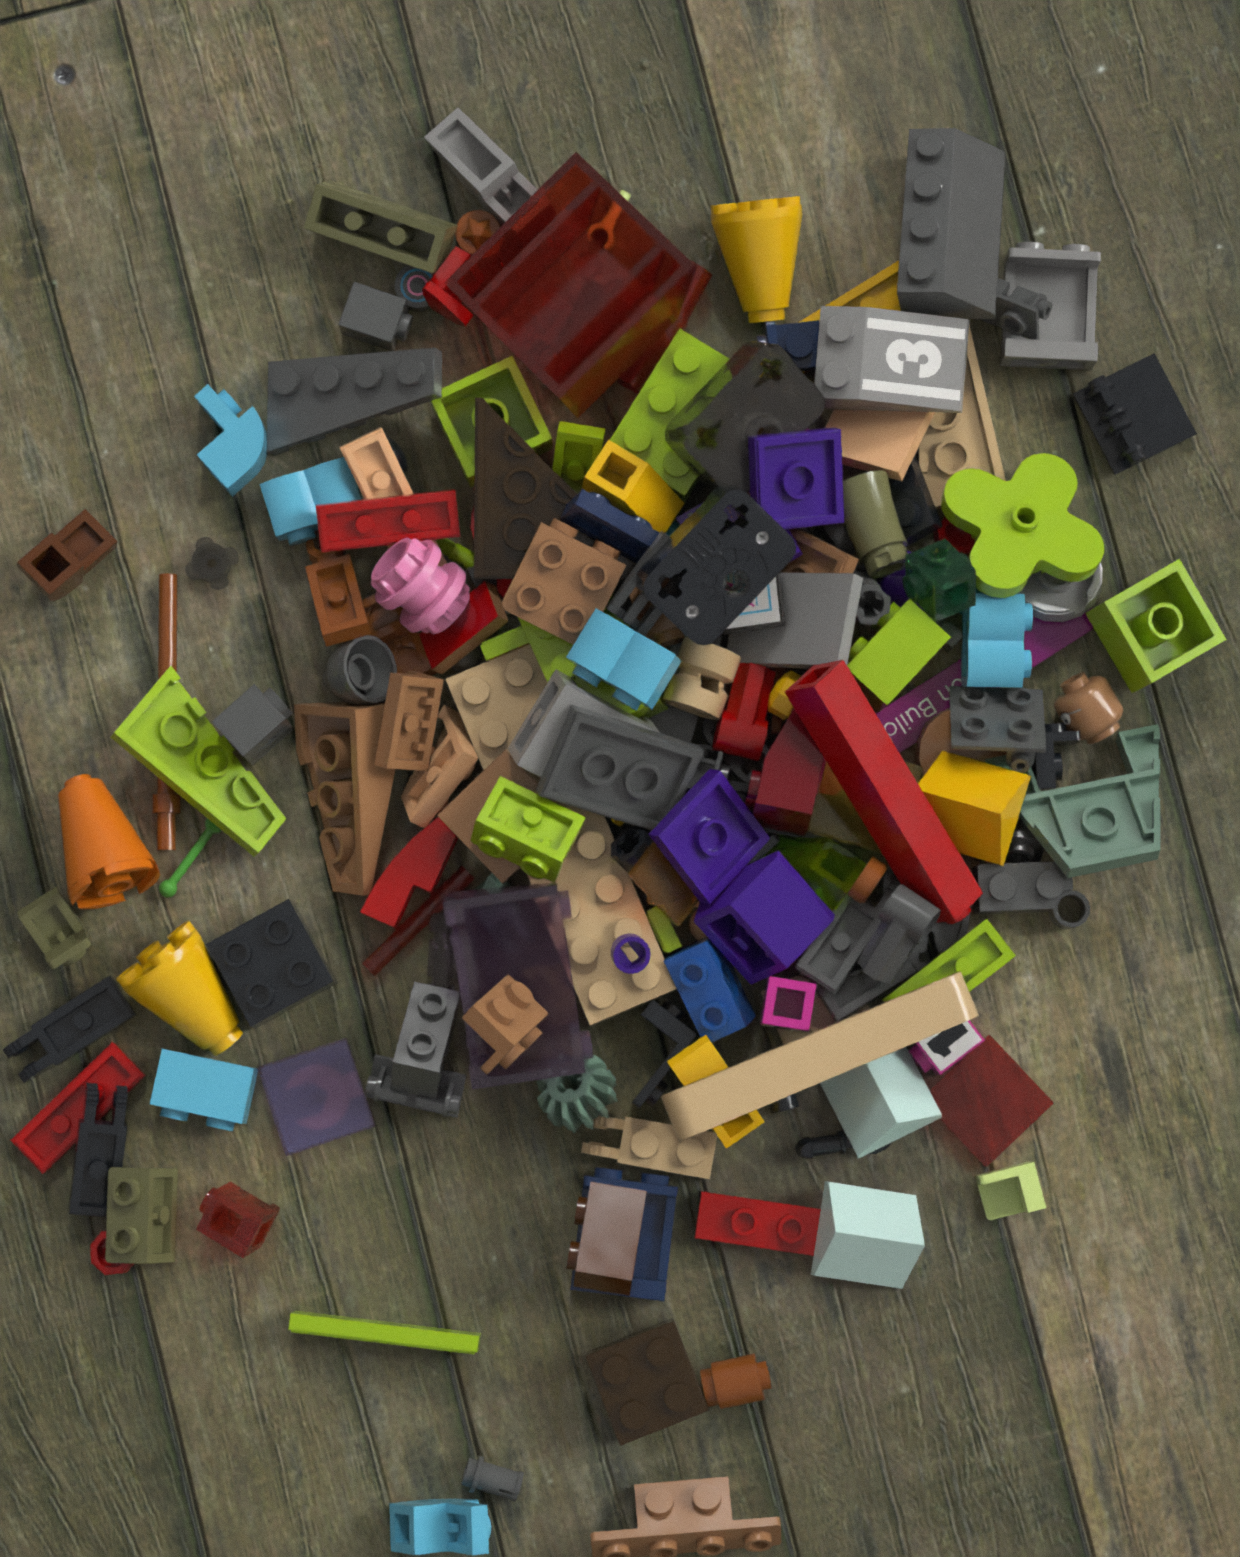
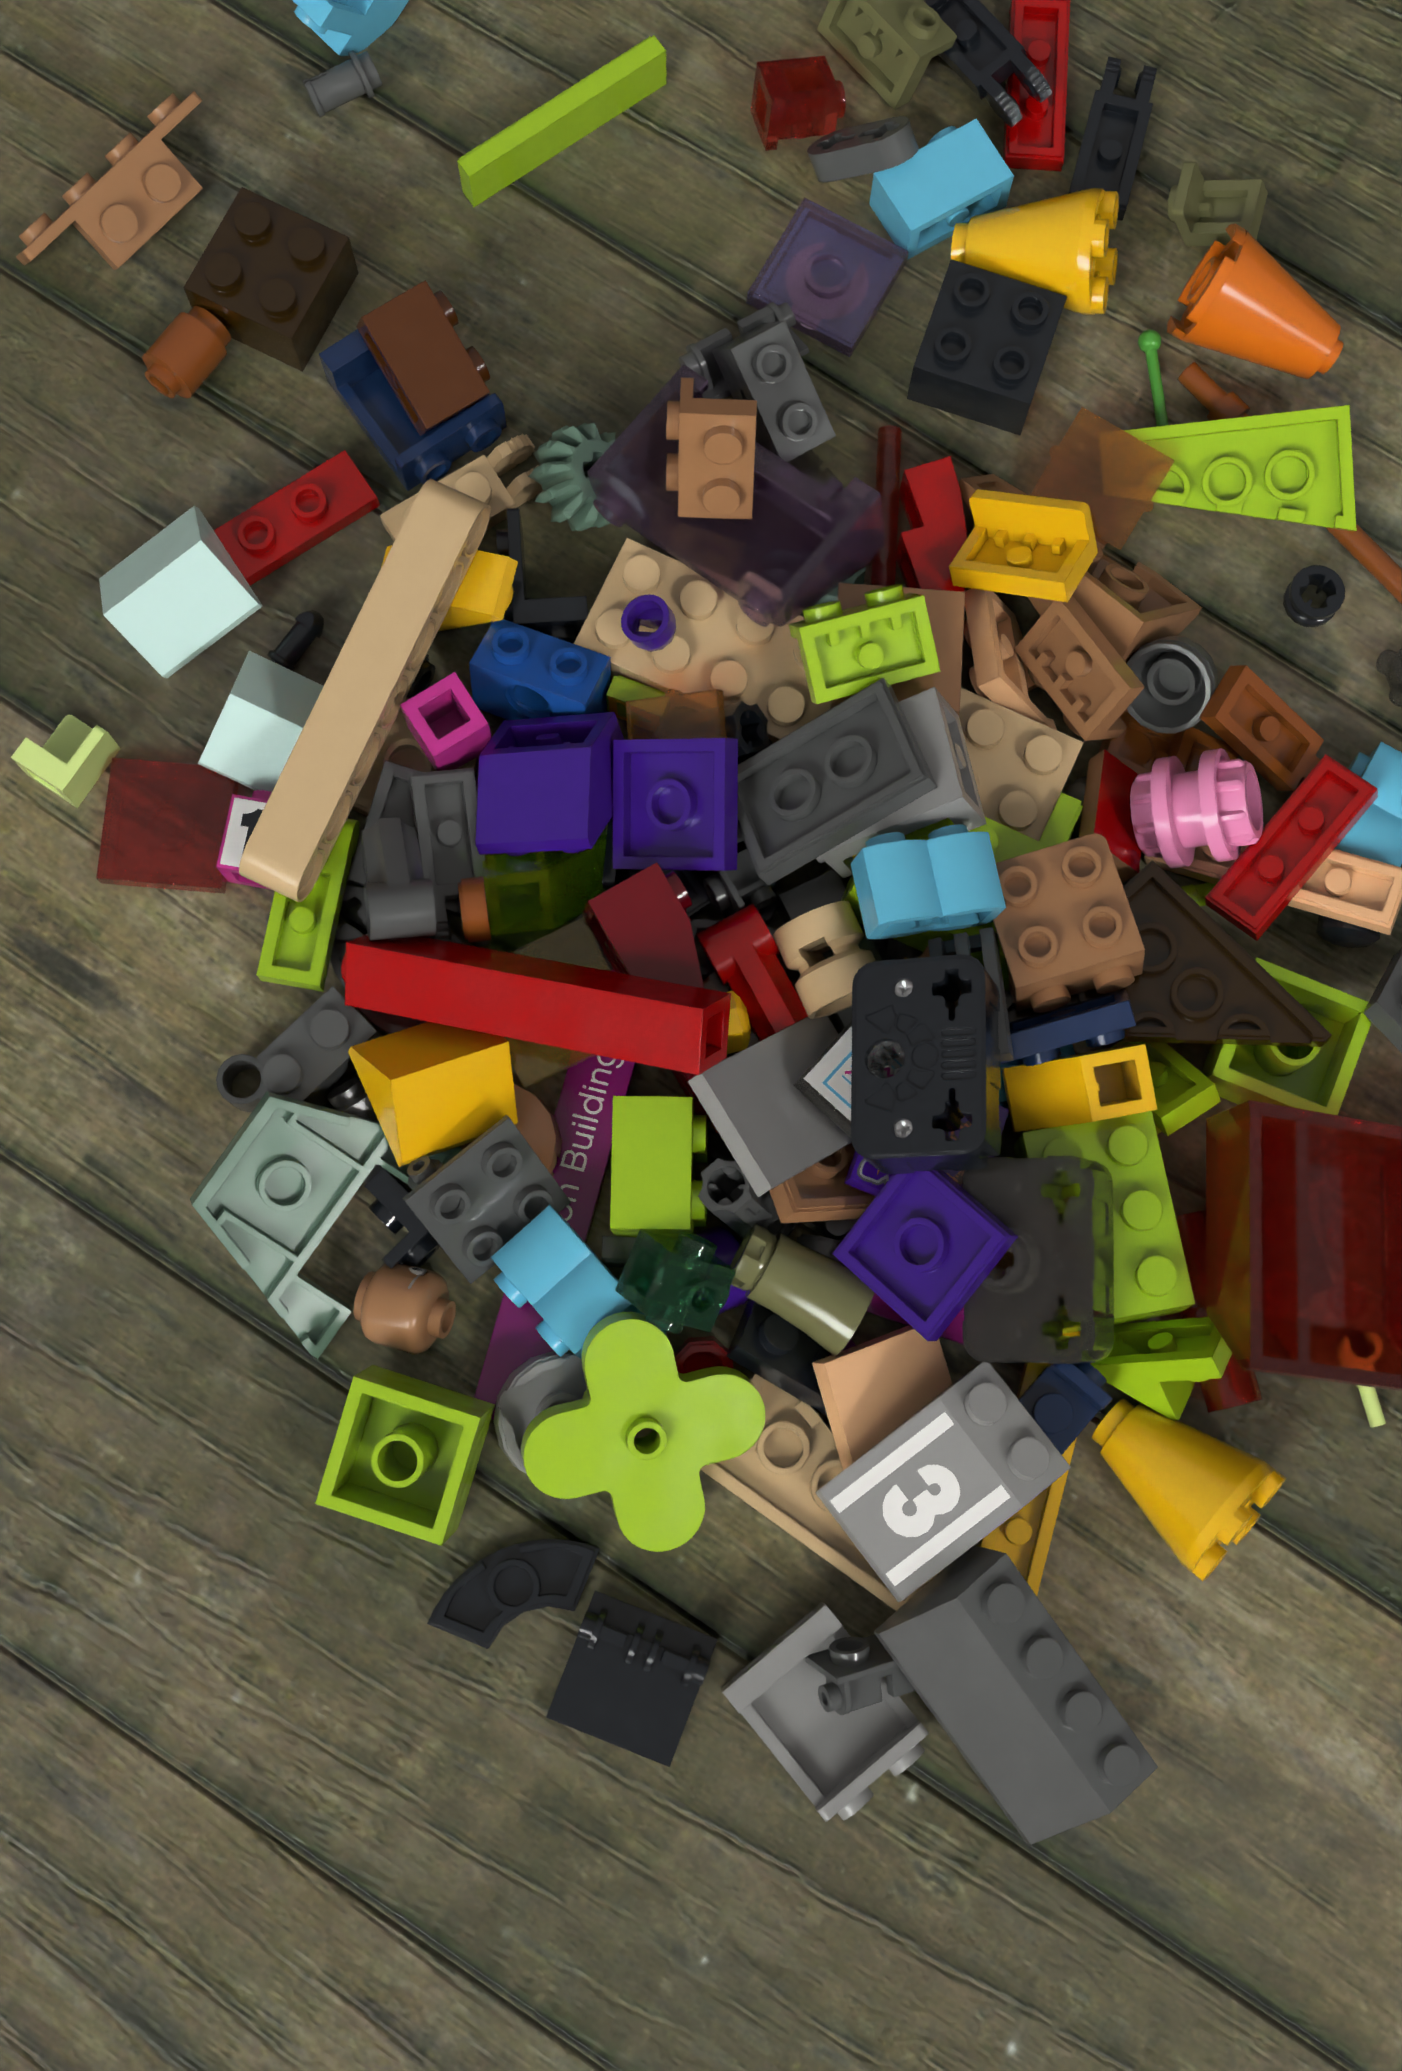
camera: 135 degrees right, 5 degrees down
dark grey brick [212,684,294,766] -> none
none -> black tile [427,1539,600,1649]
none -> dark grey beam [807,116,919,183]
none -> yellow bracket [949,489,1098,602]
none -> clear orange piece [1030,407,1175,550]
none -> lime slope [1091,1315,1239,1421]
none -> black bush [1283,565,1345,627]

